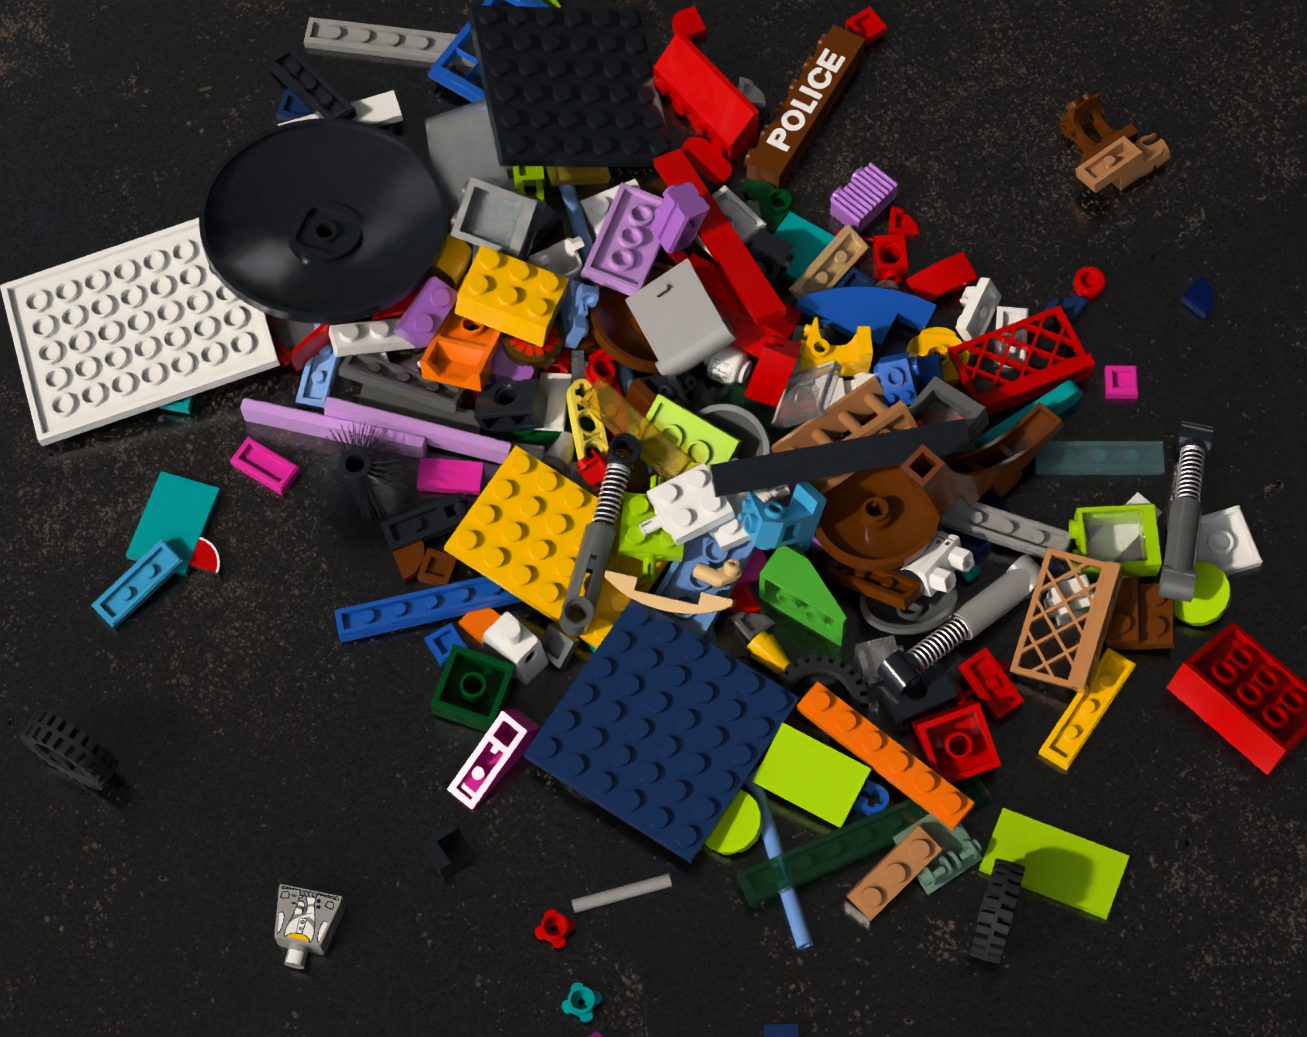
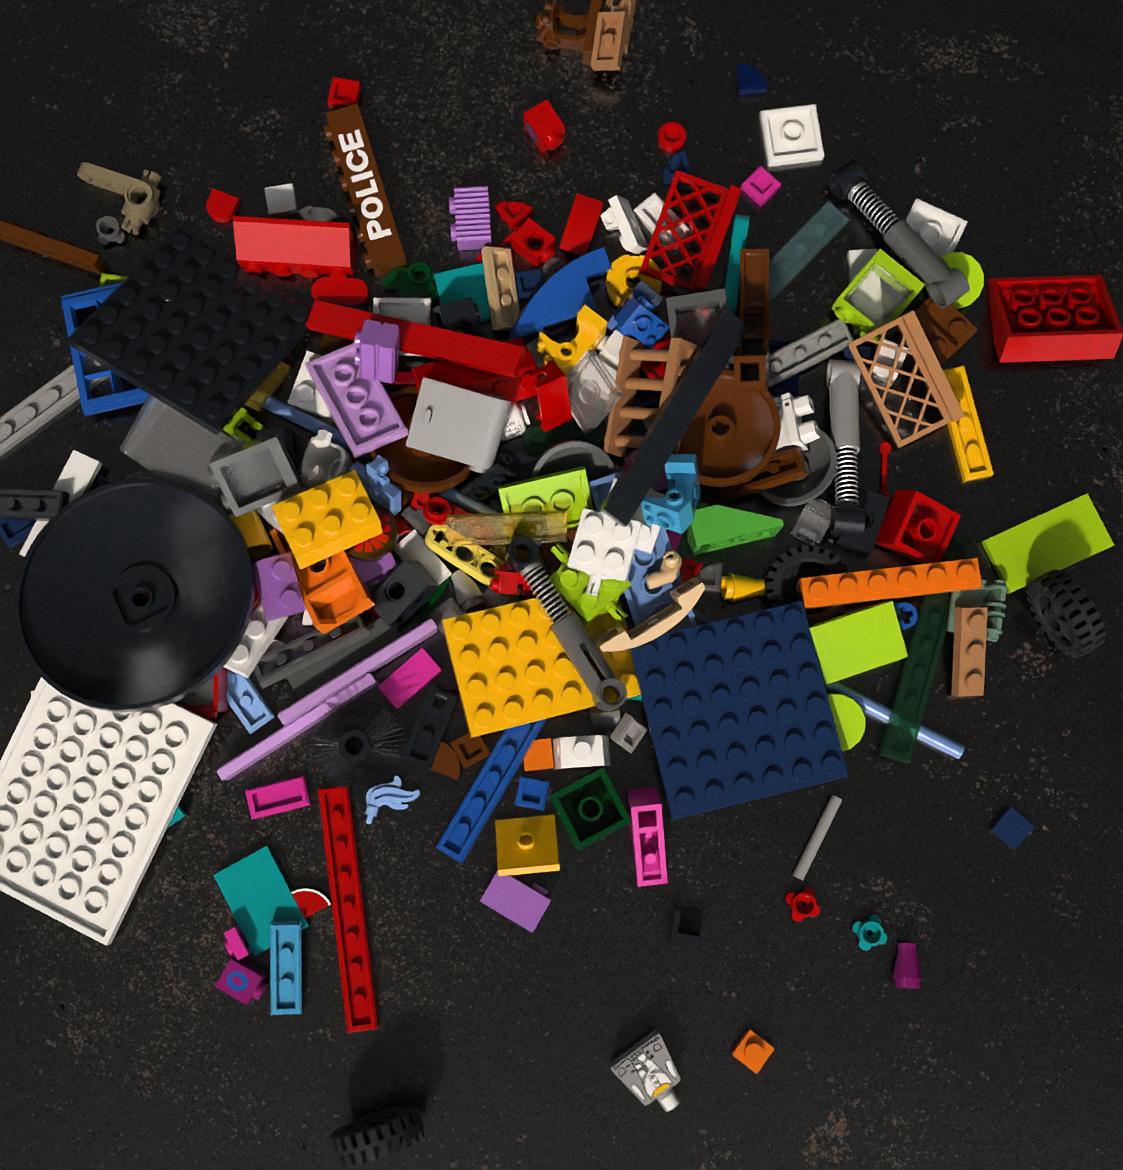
camera: 50 degrees left, 15 degrees up
reddish brown tile [625,378,657,419] -> none
red plate [958,647,1024,721] -> none
none -> magenta brick [215,957,269,1005]
none -> dark pink plate [224,925,253,961]
none -> white tile [264,183,298,218]
none -> red tile [318,785,379,1033]
none -> light blue piece [365,776,420,824]
none -> medium lavender brick [480,871,551,933]
none -> yellow plate [495,814,560,876]
none -> red brick [523,100,565,153]
none -> light grey tile [609,713,647,753]
none -> orange plate [731,1028,775,1074]
none -> white tile [759,104,824,167]

